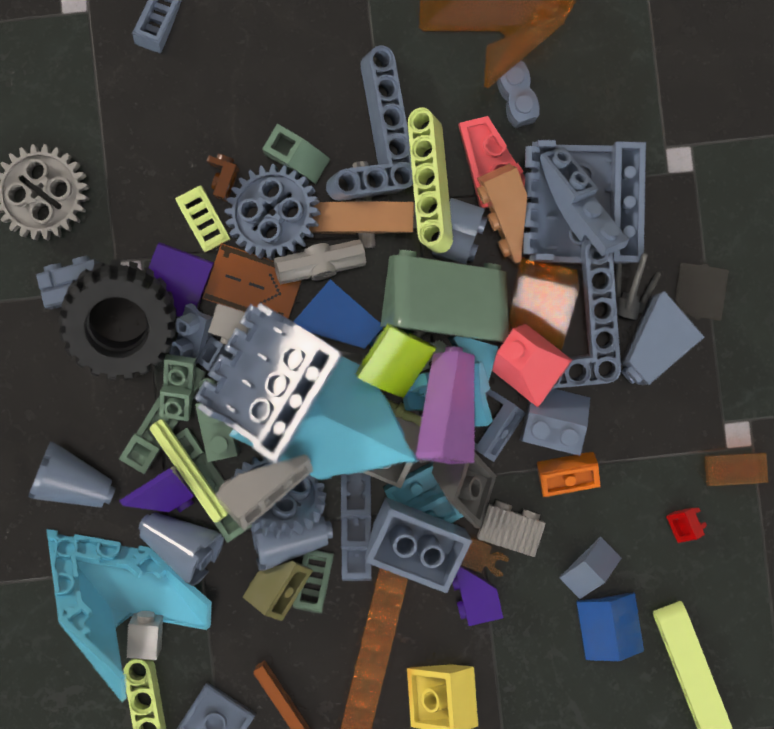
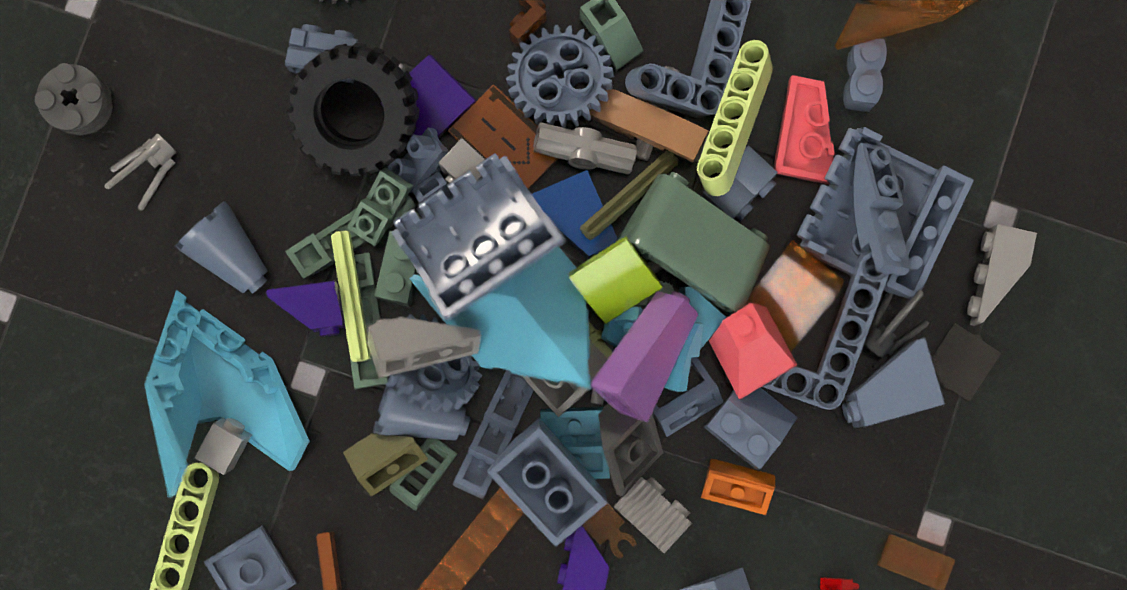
camera: 20 degrees right, 5 degrees down
sand blue cone [138,512,224,586] -> none
yellowish green slope [175,185,230,253] -> none
medium nougat slope [477,163,527,263] -> none
none -> olive axle [580,151,678,240]
none -> light grey slope [967,224,1037,326]

